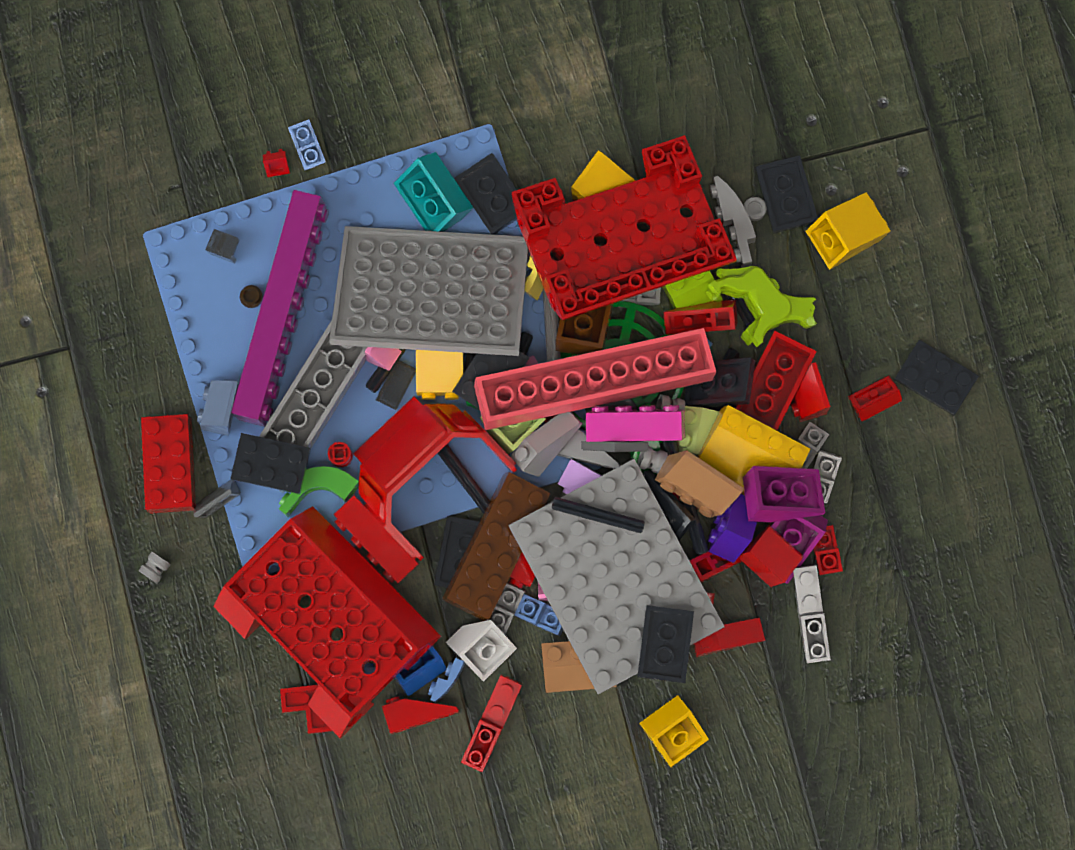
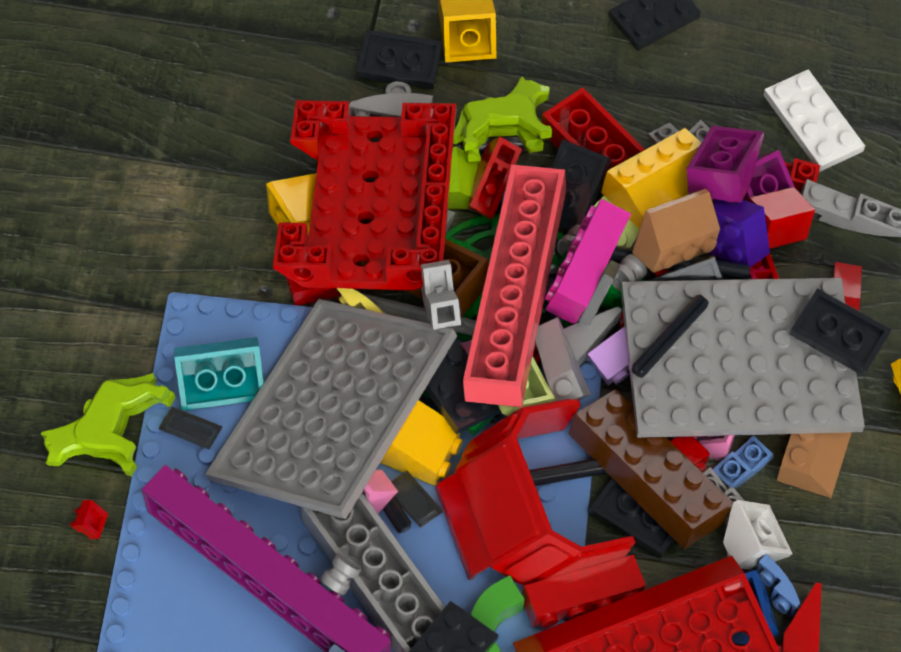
camera: 75 degrees left, 20 degrees down
clear smoke panel [205,229,239,264] -> none
dark brown plate [240,285,263,308] -> none
medium blue slope [288,120,326,170] -> none
red wheel [327,442,353,468] -> none
black plate [454,153,517,235] -> none
red slope [461,674,523,772] -> none
red slope [791,362,830,422] -> none
red slope [848,375,902,421] -> none
none -> lime animal [41,373,176,477]
none -> clear smoke tile [159,407,223,450]
none -> light grey wheel [320,553,362,595]
none -> light grey brick [421,260,461,330]
none -> white plate [763,69,865,172]

